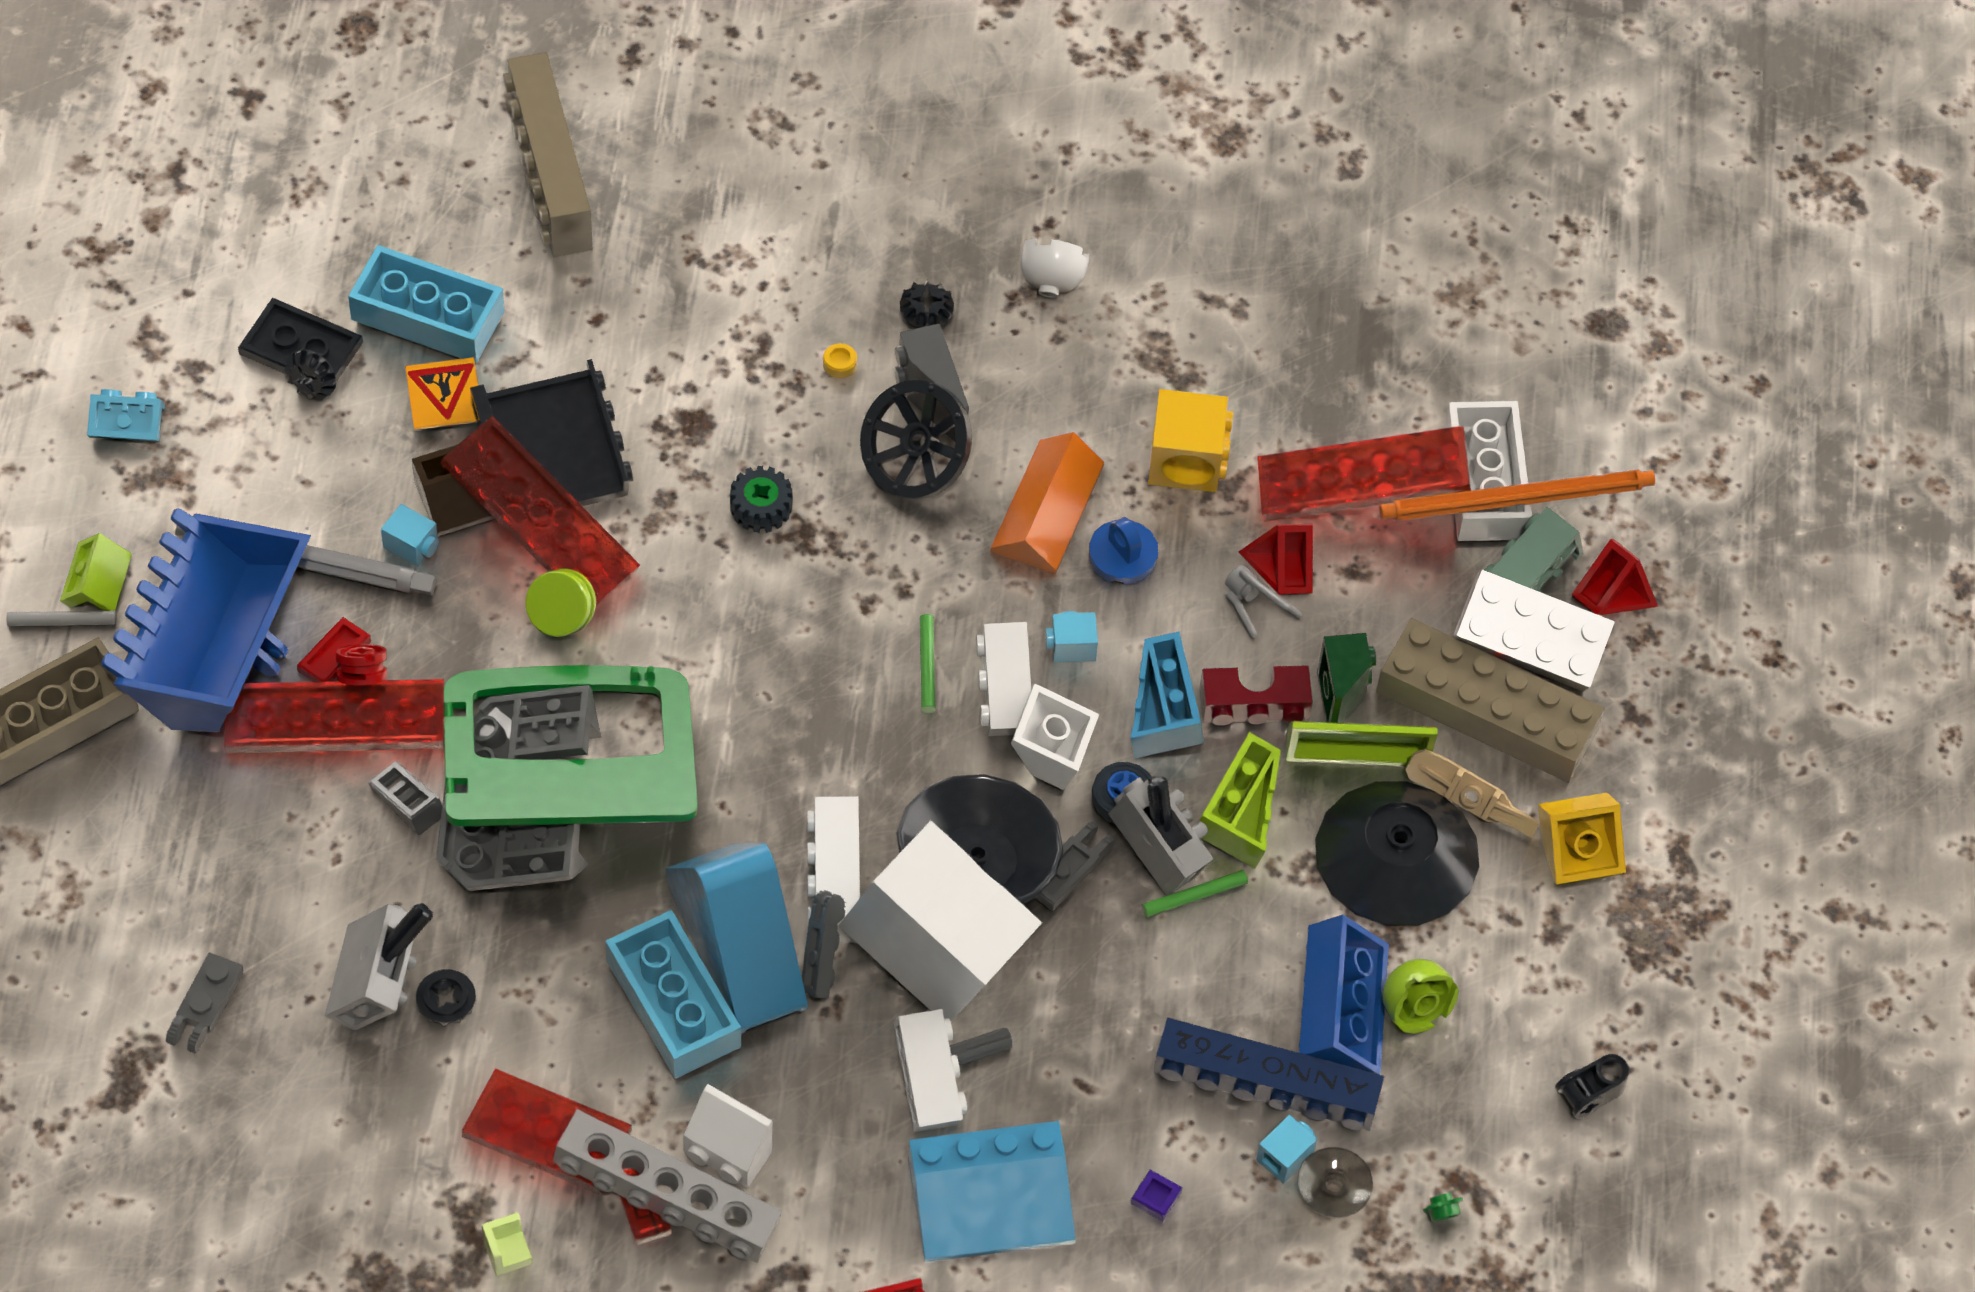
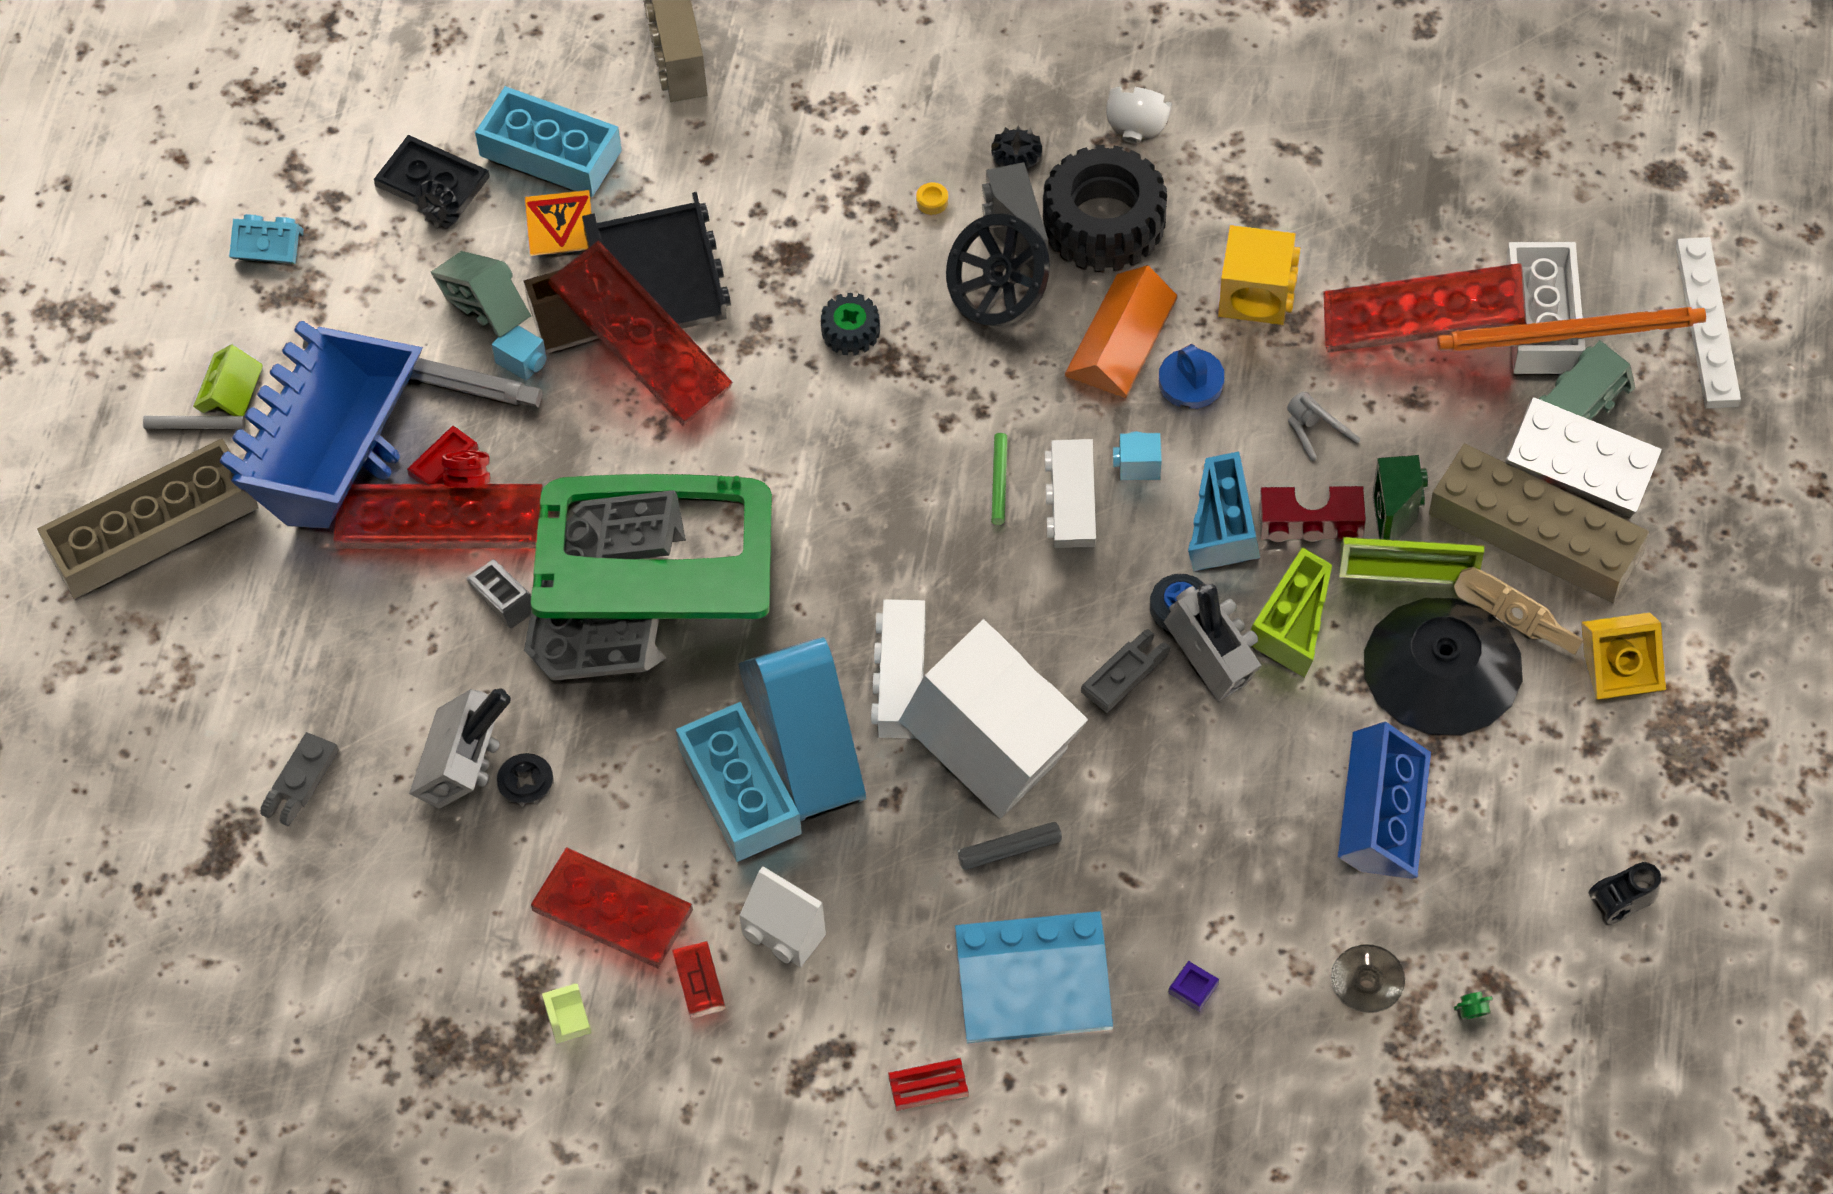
camera: 10 degrees right, 0 degrees up
lime head [525,569,596,637] -> none
light grey brick [552,1109,782,1263] -> none
dark grey hinge [802,890,846,998] -> none
white brick [893,1009,967,1133] -> none
black dish [896,774,1064,904] -> none
white slope [1011,684,1099,790] -> none
bright green bar [1142,870,1248,918] -> none
dark blue brick [1153,1017,1385,1131] -> none
red slope [1238,523,1313,594] -> none
medium azure brick [1256,1115,1317,1184] -> none
lime cylinder [1382,958,1459,1034] -> none
red slope [1571,538,1659,615] -> none
none -> sand green wedge [431,251,531,337]
none -> black tyre [1043,145,1167,271]
none -> white plate [1676,237,1741,409]

